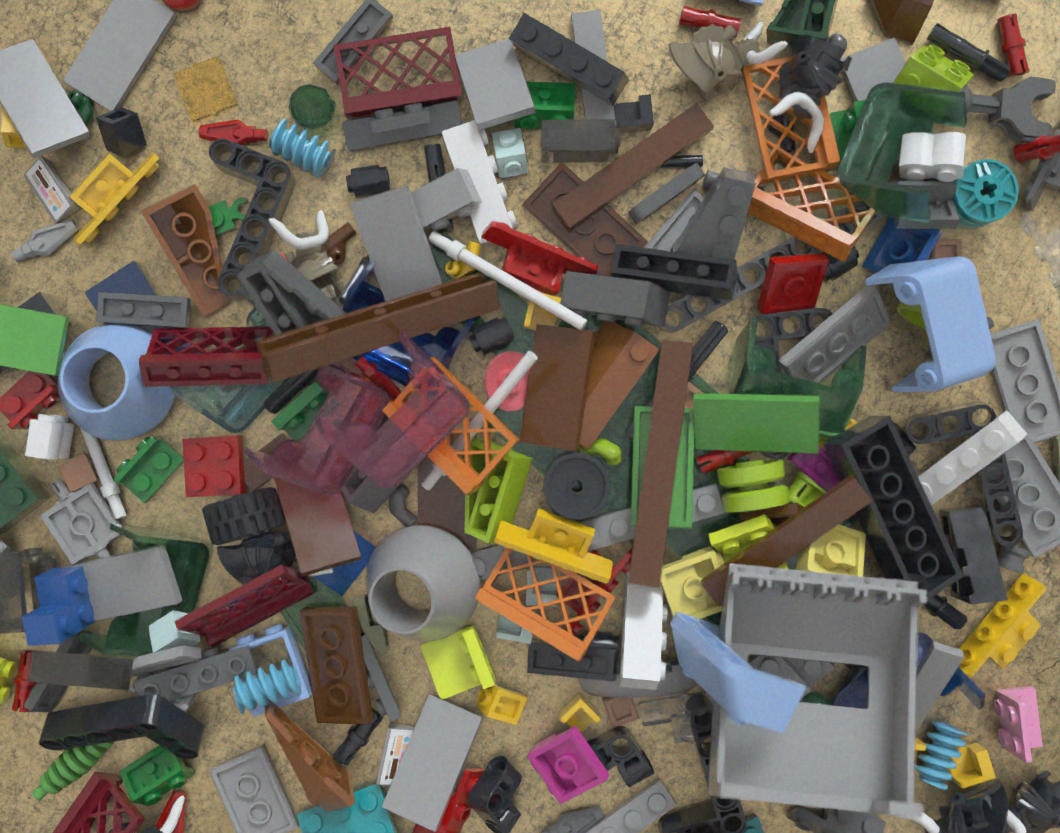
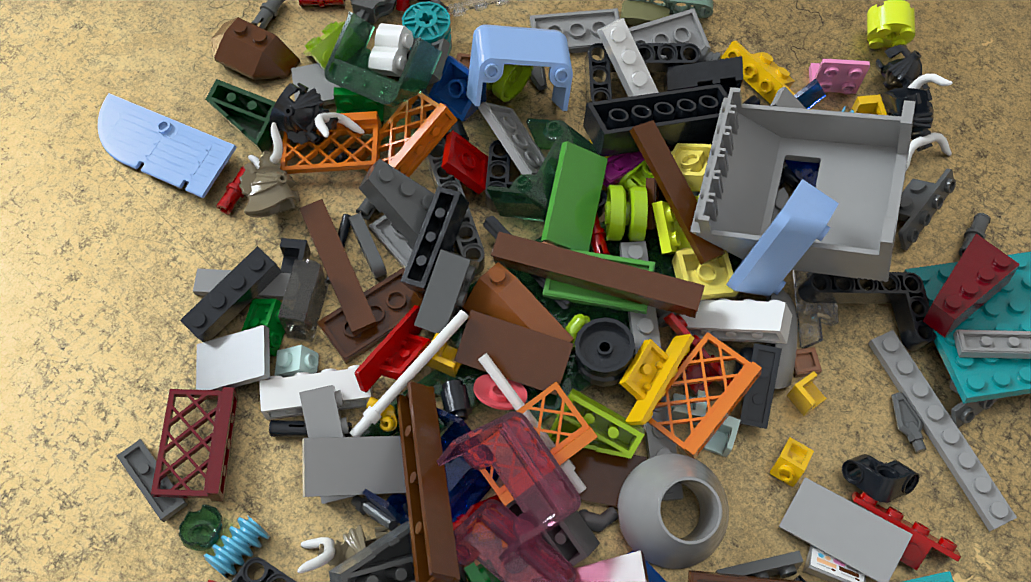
camera: 80 degrees left, 25 degrees down
reddish brown arm [326,222,357,265] -> none
dark grey bracket [342,100,462,151] -> none
black brick [346,164,391,198] -> none
olive slope [353,594,390,655] -> none
neon yellow bracket [420,623,496,699] -> none
dark pink plate [527,726,610,804] -> none
black piece [587,726,655,788] -> none
black axle [927,22,1011,82] -> none

